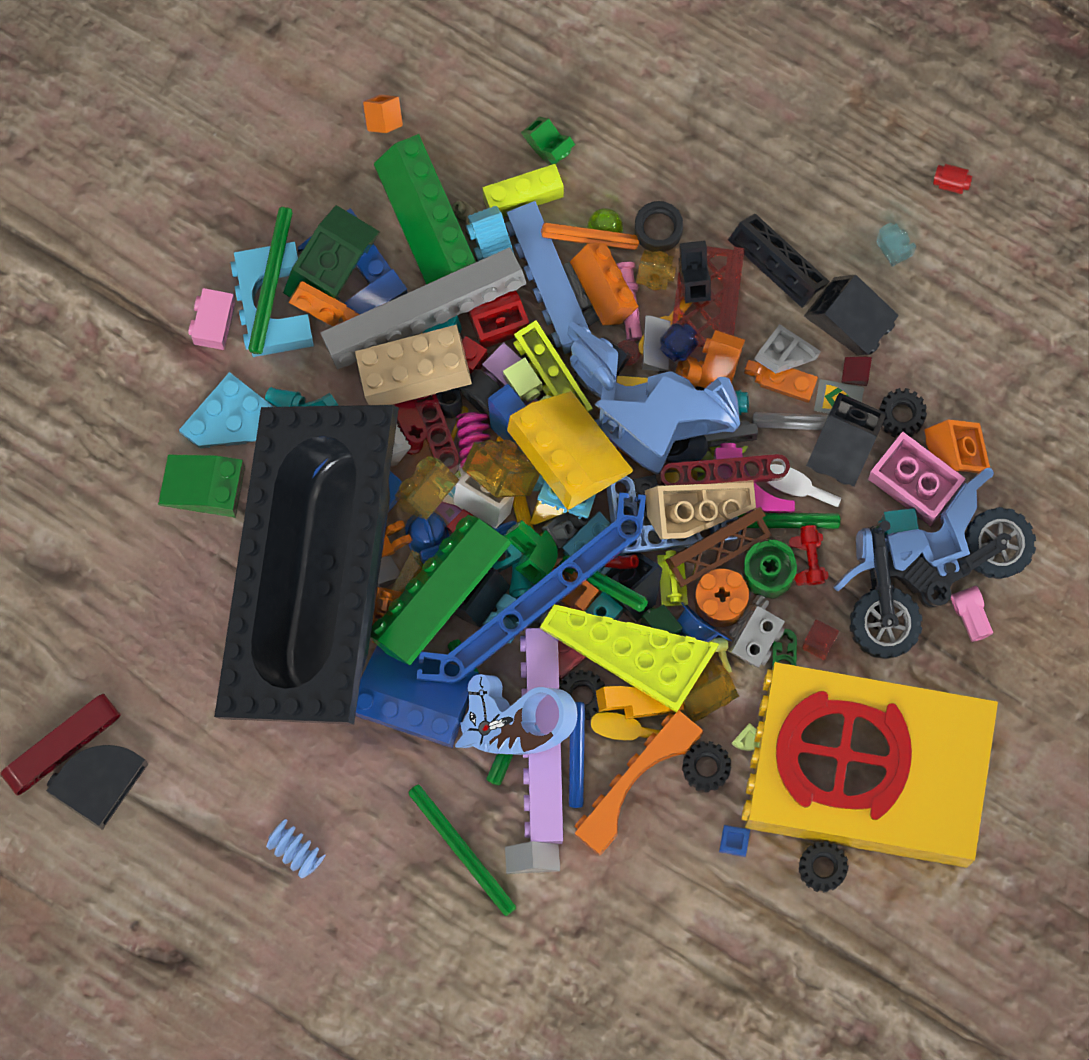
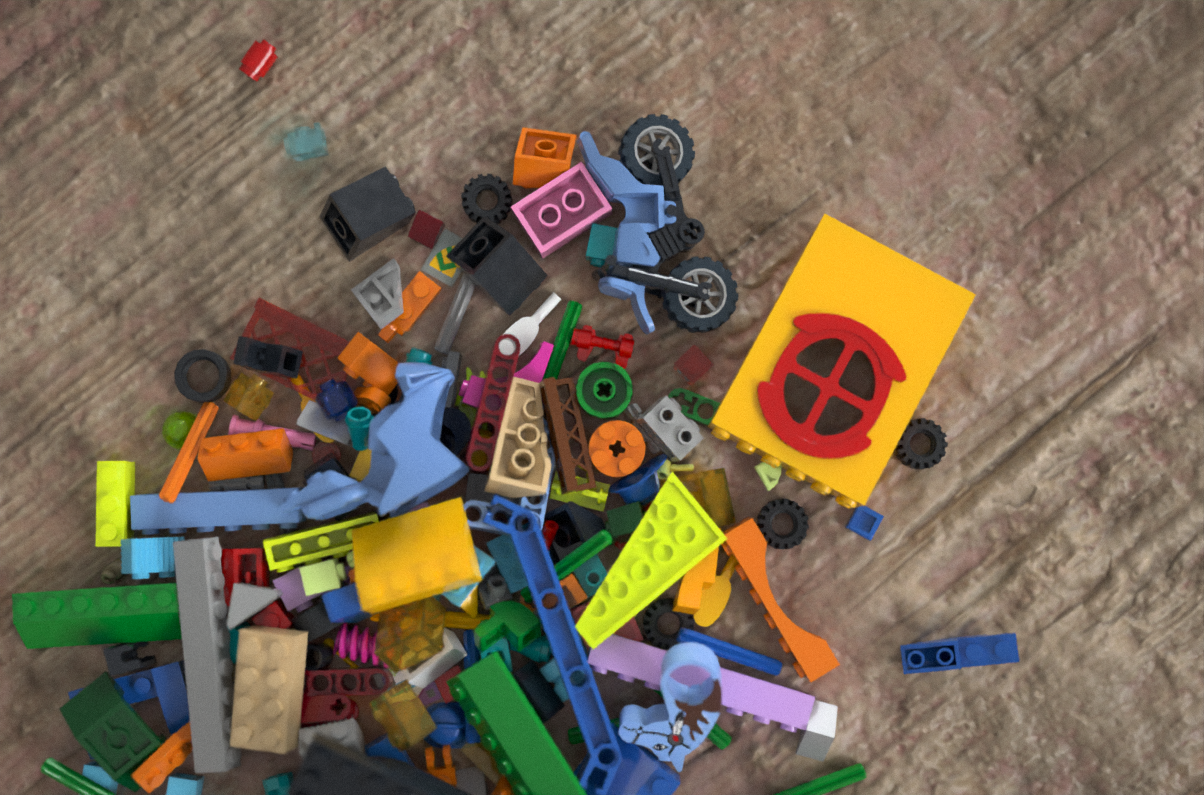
camera: 70 degrees left, 10 degrees up
green brick [521,116,576,165] -> none
black fence [728,214,830,308] -> none
bright pink piece [951,586,993,642] -> none
none -> black hinge [103,642,157,677]
none -> light grey slope [227,583,283,629]
none -> teal cone [345,407,374,451]
none -> blue slope [900,632,1020,674]

